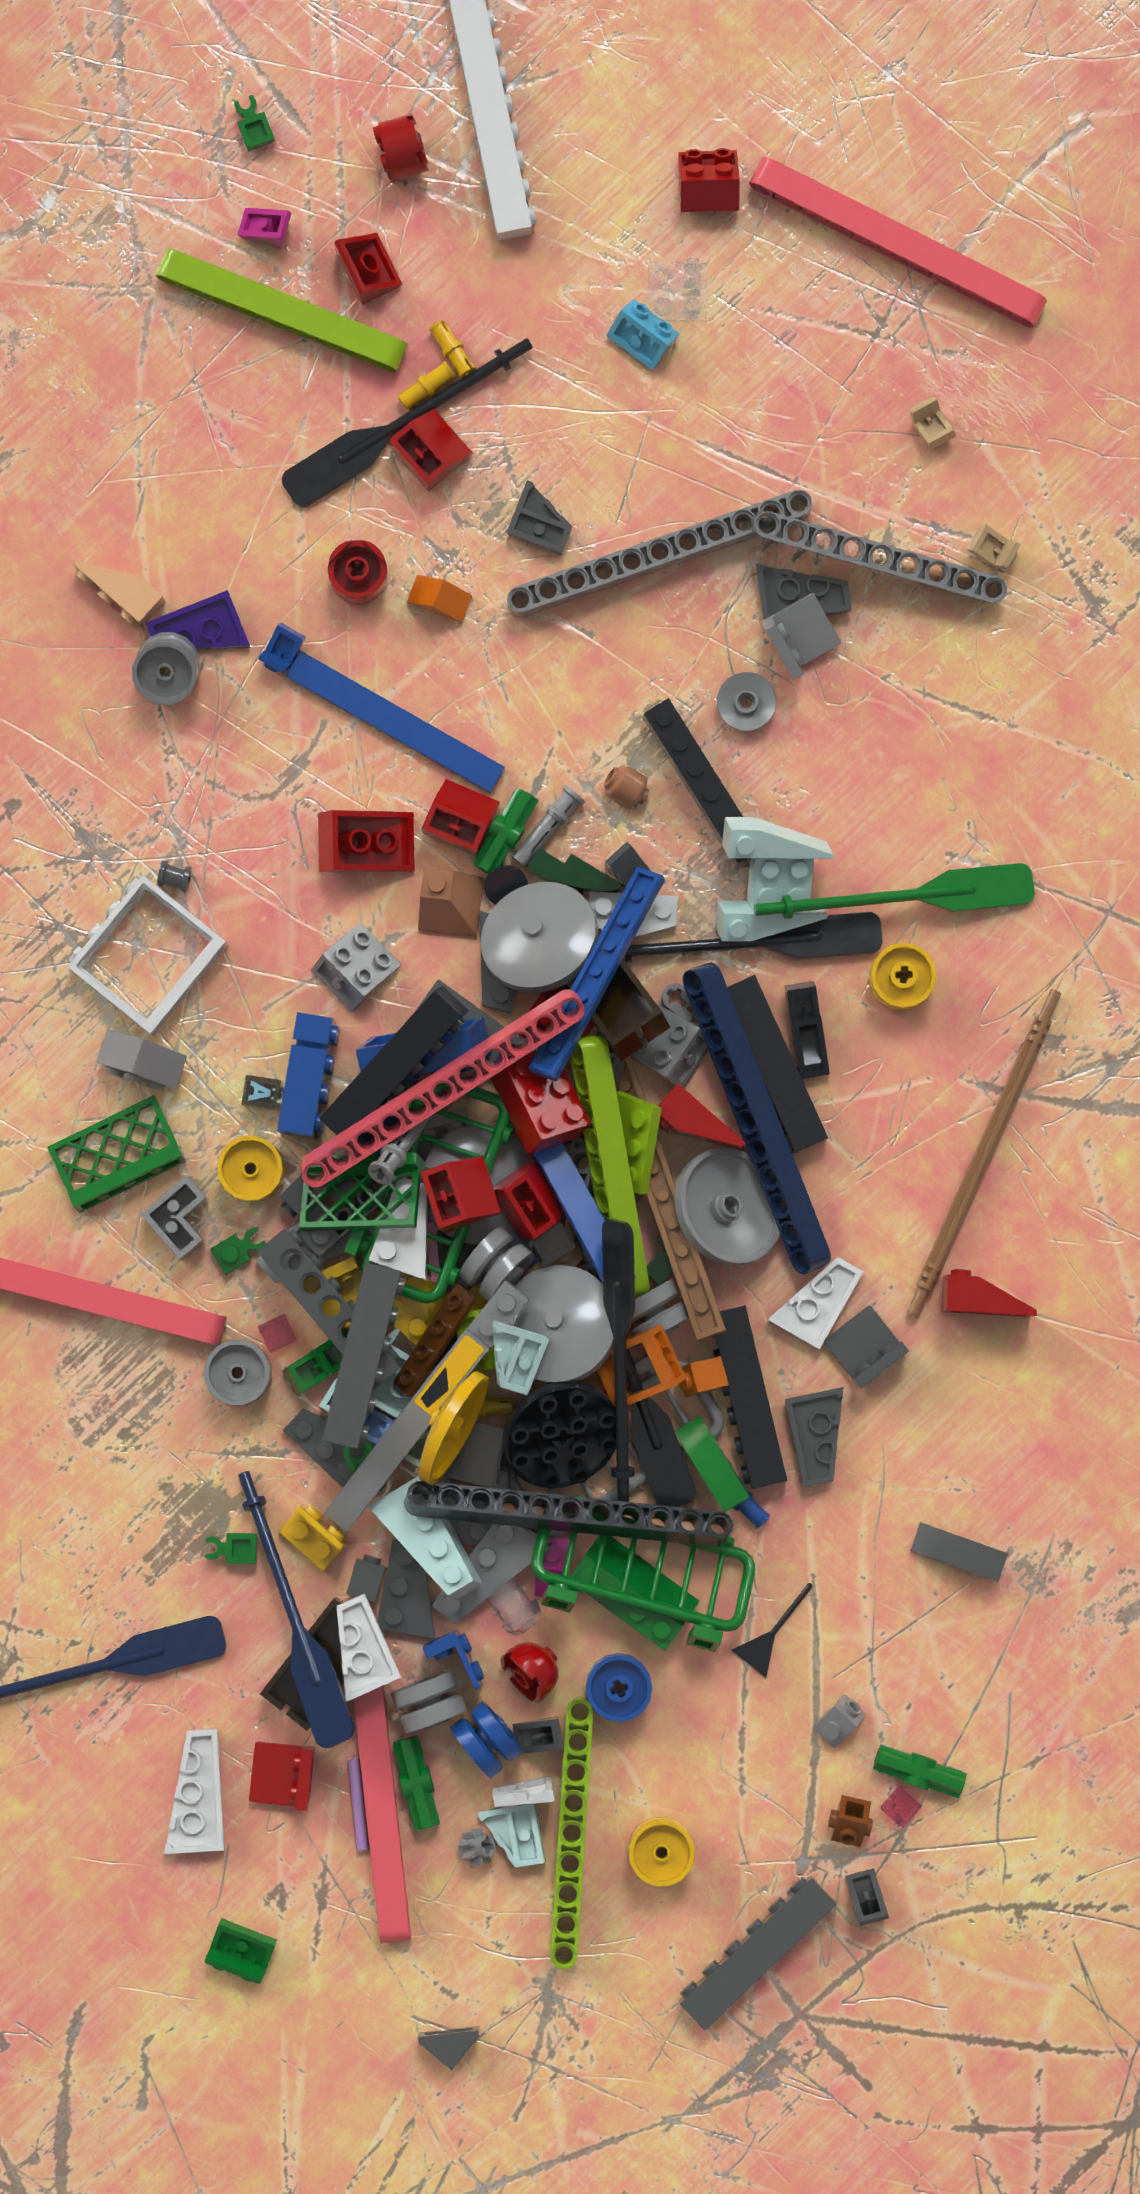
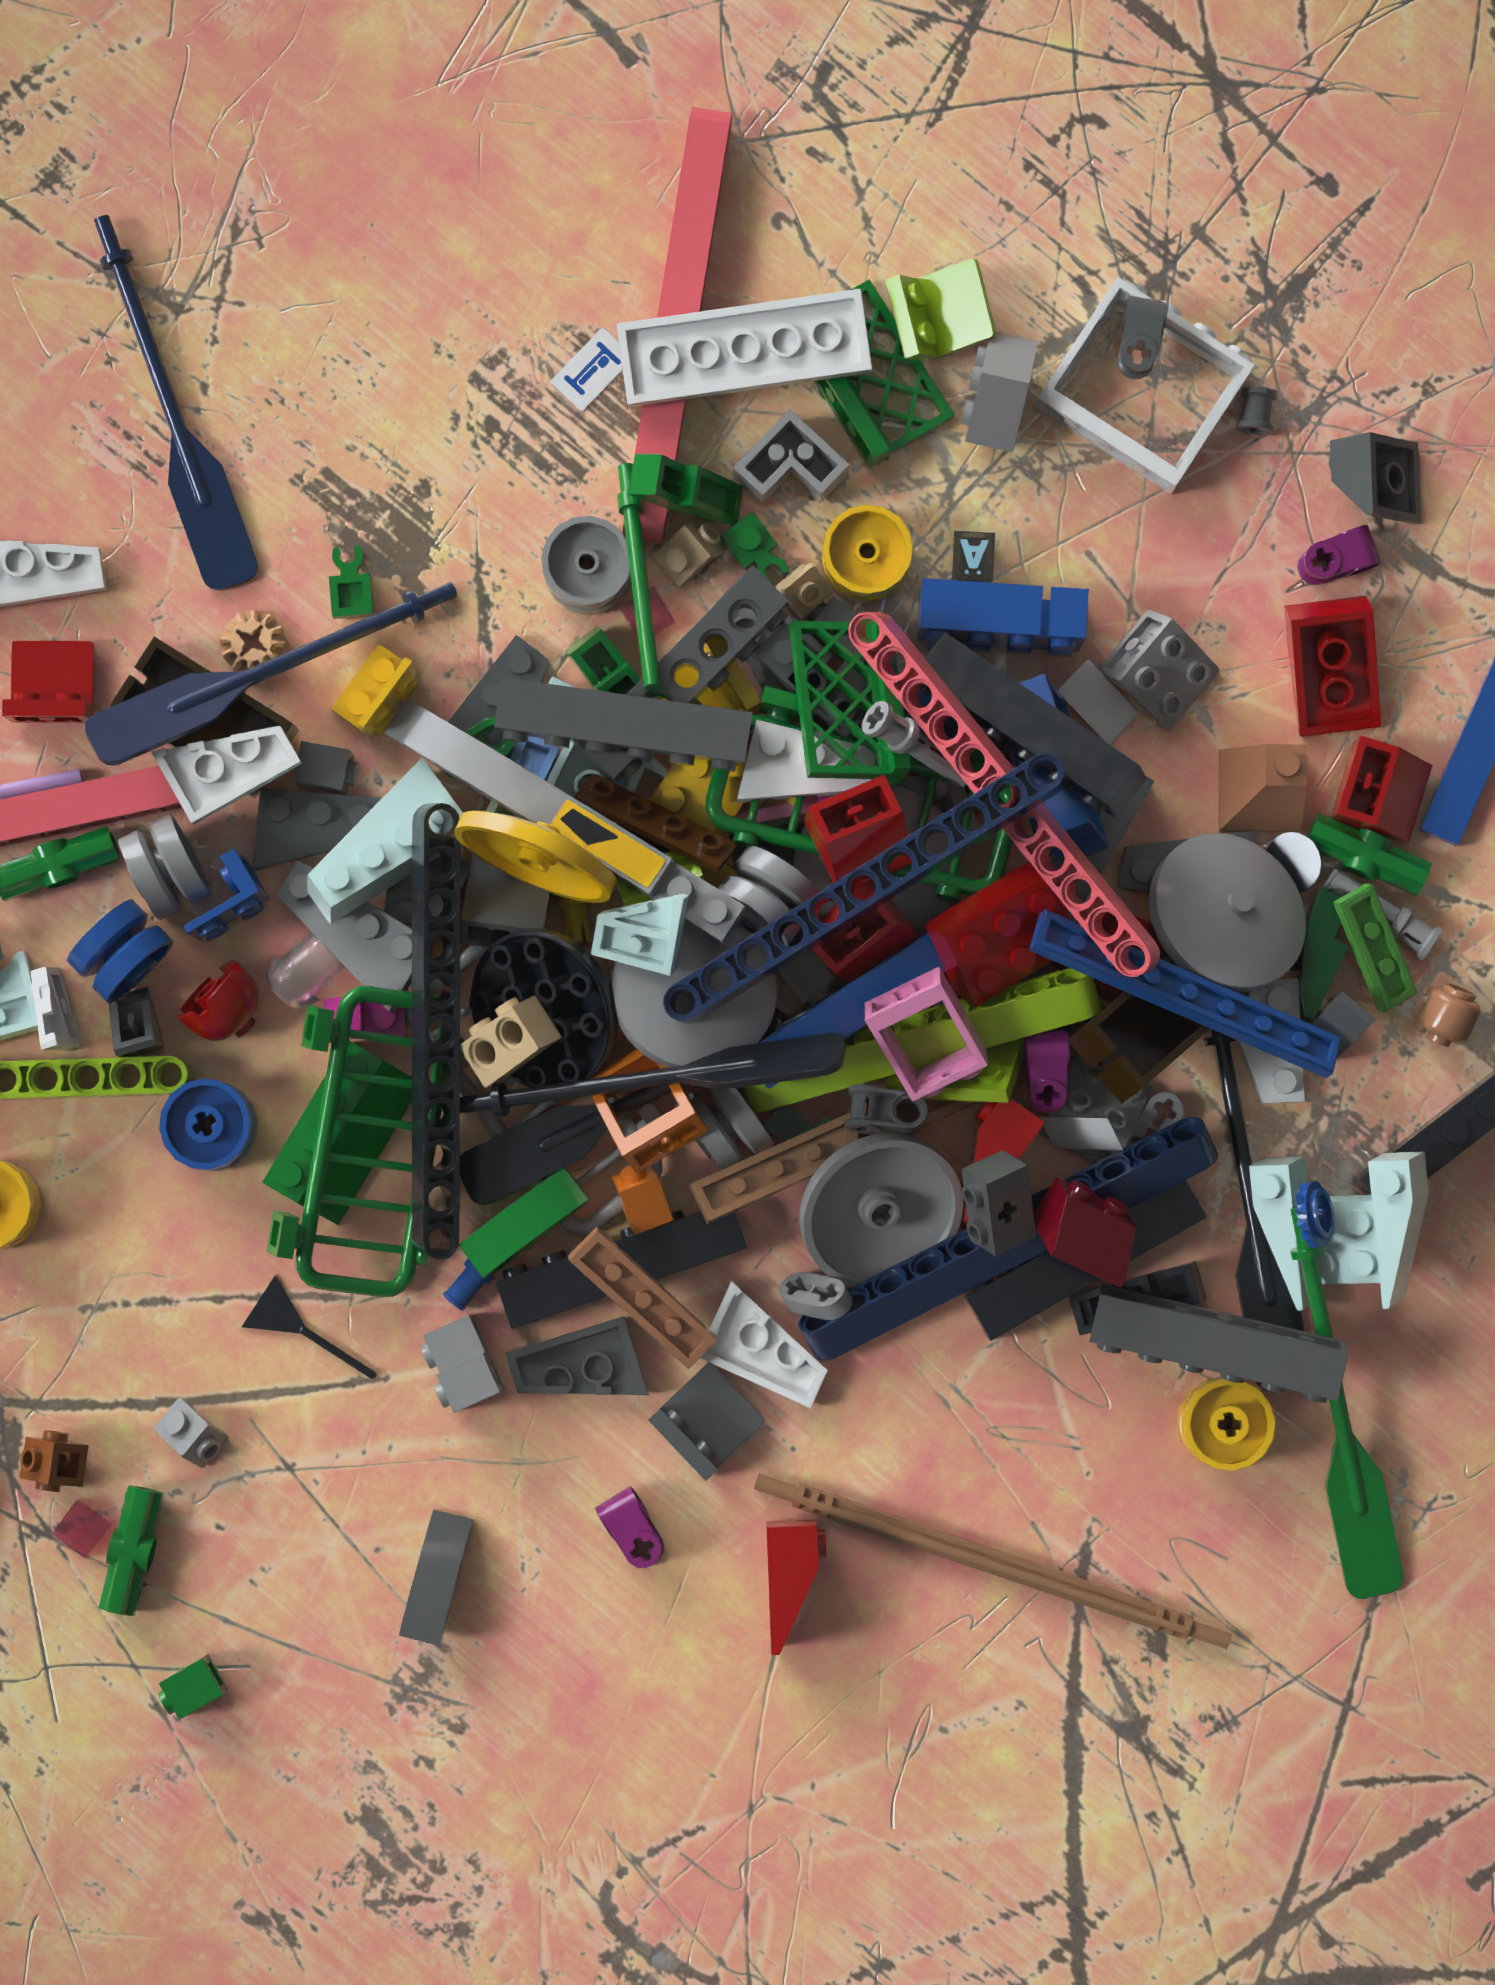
camera: 85 degrees right, 0 degrees up
none -> green brick [158,1654,228,1720]
none -> light nougat gear [219,609,286,671]
none -> light grey brick [420,1314,505,1413]
none -> tan brick [460,995,562,1088]
none -> white sticker [550,327,623,412]
none -> nougat plate [568,1227,718,1369]
none -> magenta piece [595,1486,664,1568]
none -> white plate [616,289,872,408]
none -> green bar [617,463,661,691]
none -> green slope [628,454,743,526]
none -> tan bracket [653,519,726,587]
none -> dark blue beam [663,753,1066,1024]
none -> tan bracket [775,563,833,619]
none -> light grey beam [779,1272,853,1320]
none -> dark grey piece [845,1084,928,1136]
none -> bright pink window [865,966,988,1102]
none -> bracket [885,258,996,362]
none -> dark grey brick [962,1150,1036,1257]
none -> magenta piece [1023,1030,1069,1113]
none -> dark red slope [1033,1177,1136,1288]
none -> white sticker [1039,1116,1123,1150]
none -> white sticker [1058,659,1139,744]
none -> dark grey brick [1089,1284,1349,1403]
none -> dark grey piece [1118,295,1169,380]
none -> blue gear [1295,1181,1334,1248]
none -> magenta piece [1297,525,1381,585]
none -> dark grey slope [1329,432,1421,525]
none -> bright green tile [1333,883,1418,1013]

